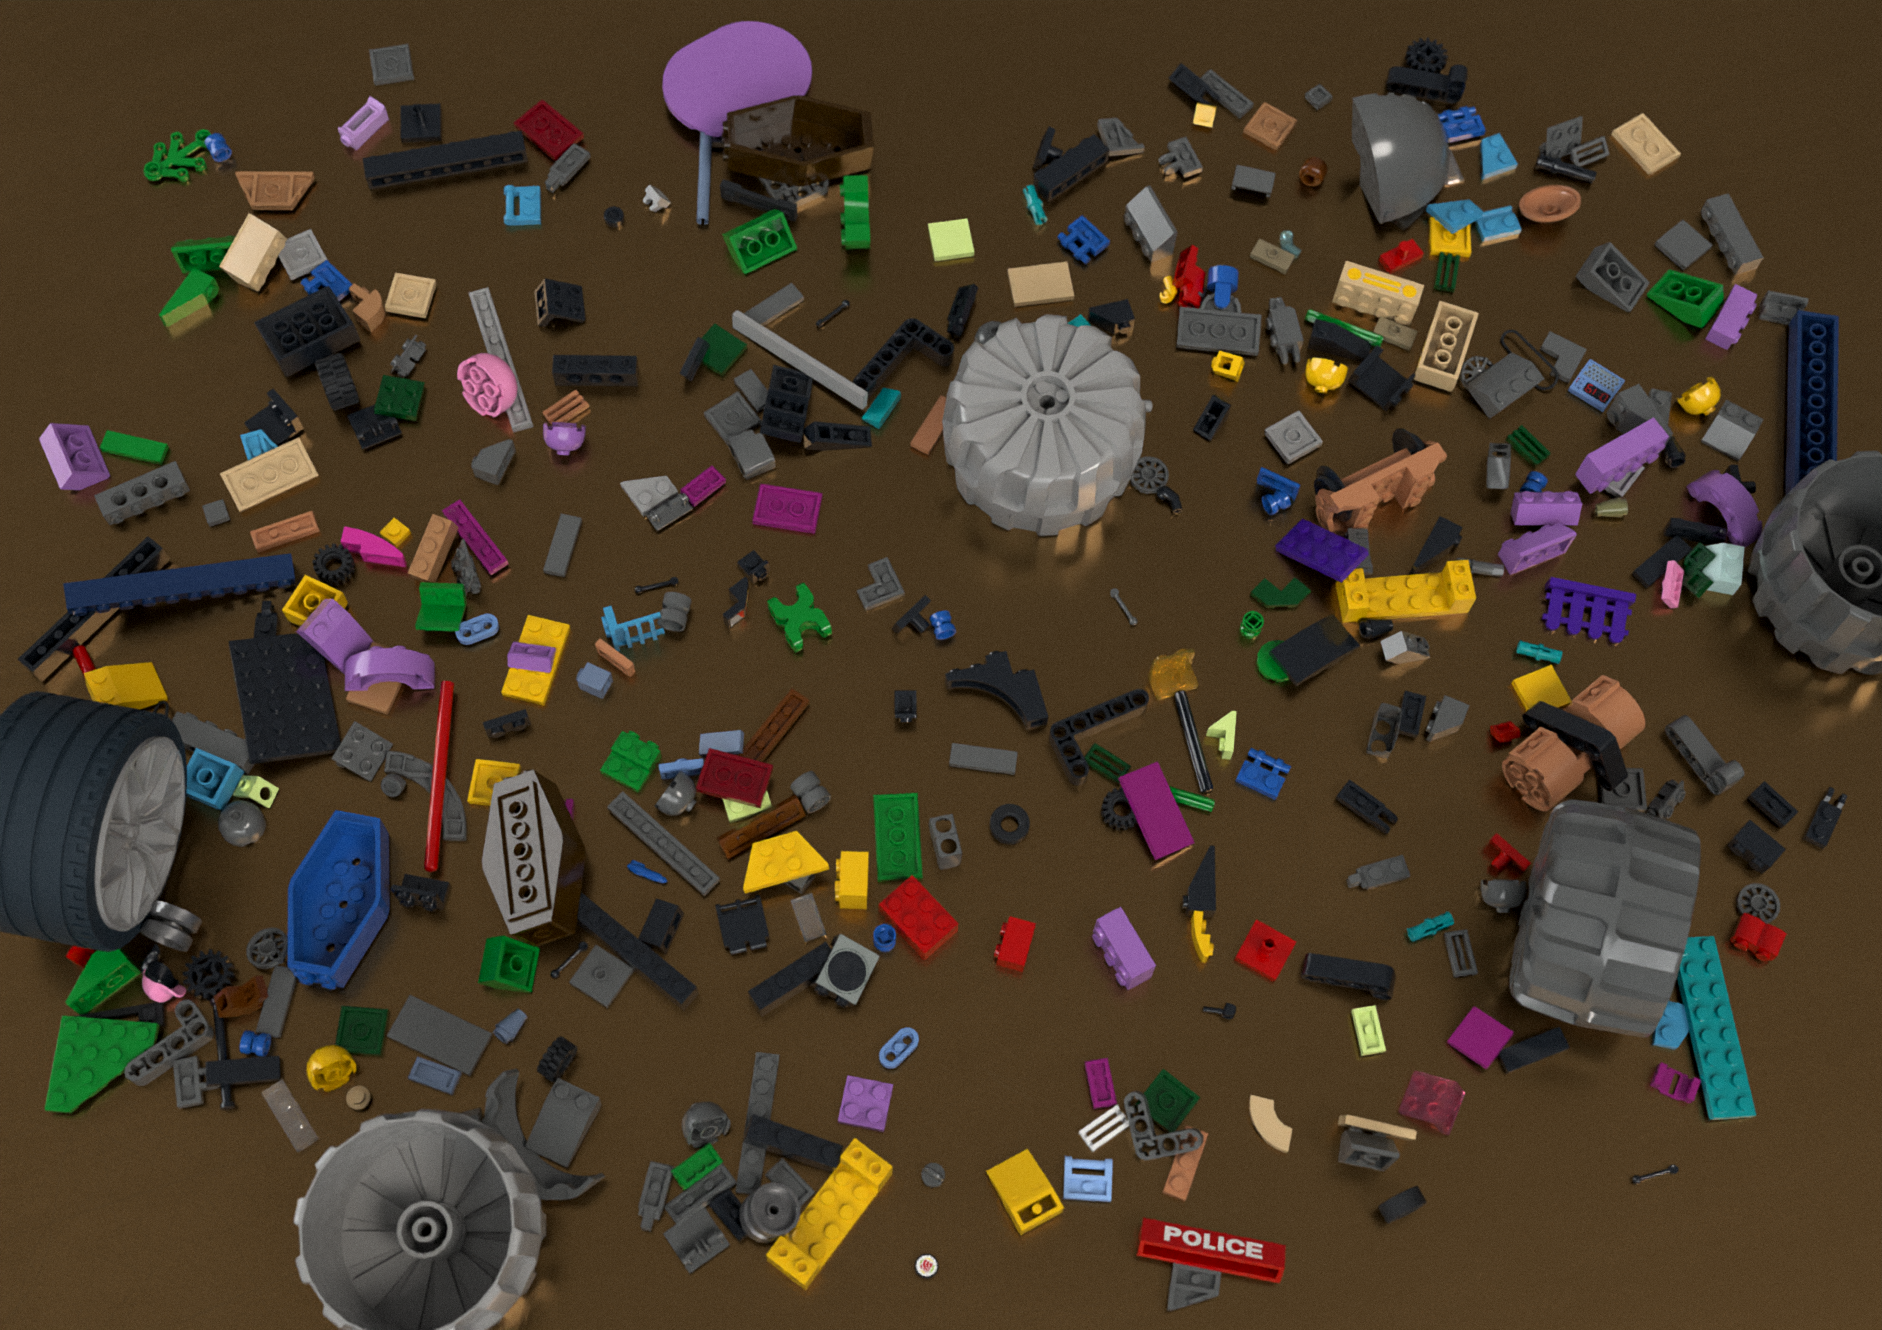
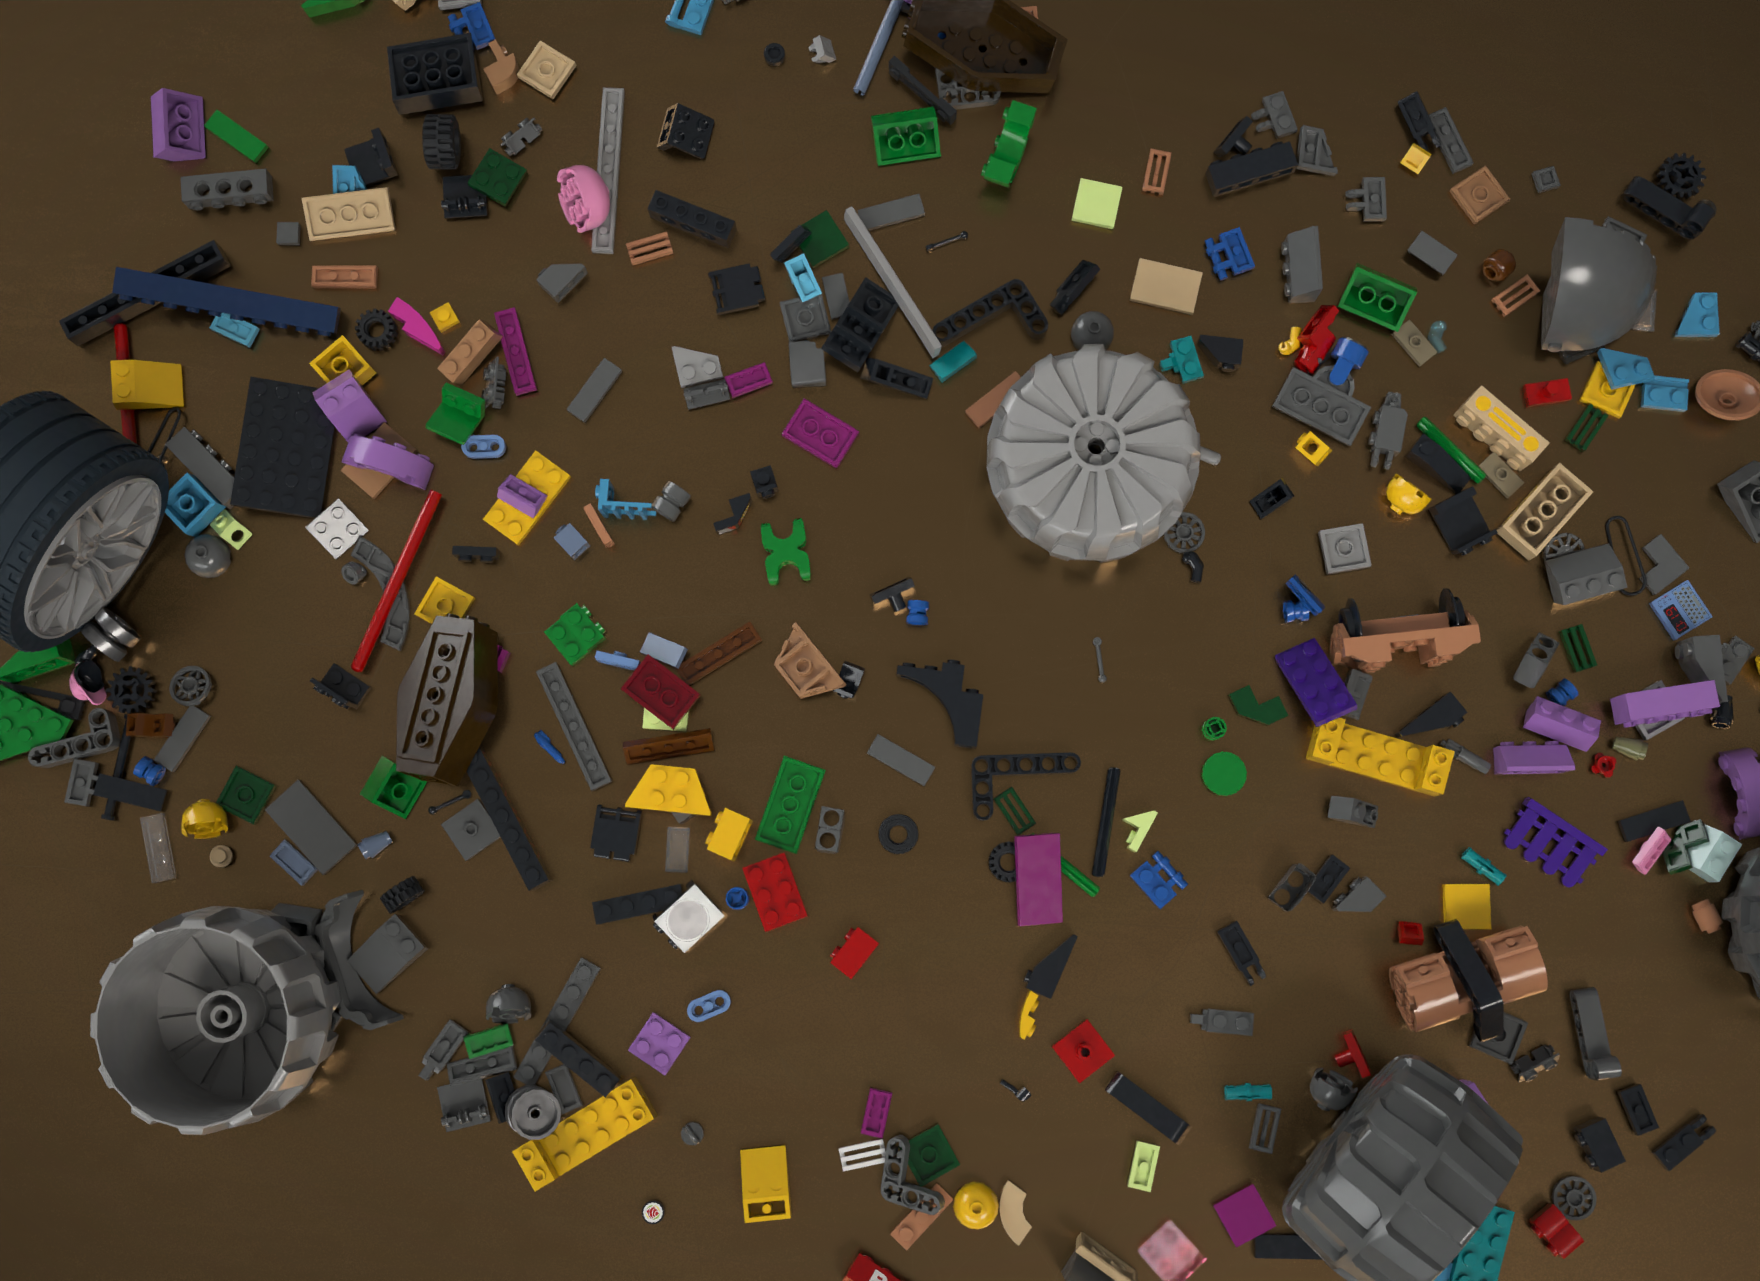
camera: 30 degrees right, 15 degrees up
black hinge [254,601,279,638] -> none
blue container [288,810,390,990] -> none
medium lavender cylinder [543,422,586,455] -> none
black hinge [634,577,679,594] -> none
black hinge [638,898,684,954] -> none
dark grey cylinder [654,770,697,816] -> none
dark grey wheel [790,771,831,813] -> none
dark grey tile [857,557,905,611] -> none
teal pin [1023,185,1047,225] -> none
light blue plate [1063,1156,1112,1202] -> none
medium lavender brick [1092,907,1156,991] -> none
clear yellow bracket [1148,648,1199,700] -> none
black slope [1269,614,1360,687] -> none
black cone [1359,618,1393,639] -> none
blue plate [1438,106,1486,143] -> none
black hinge [1664,517,1726,544] -> none
none -> medium azure plate [209,313,260,348]
none -> black plate [708,263,765,315]
none -> medium nougat wing [774,622,847,699]
none -> medium azure slope [784,254,822,303]
none -> yellow cylinder [953,1182,999,1229]
none -> nougat tile [1142,149,1172,195]
none -> dark grey hinge [1251,91,1298,139]
none -> green slope [1338,263,1417,332]
none -> nougat tile [1491,274,1540,317]
none -> red plate [1591,752,1617,778]
none -> nougat brick [1692,899,1723,934]

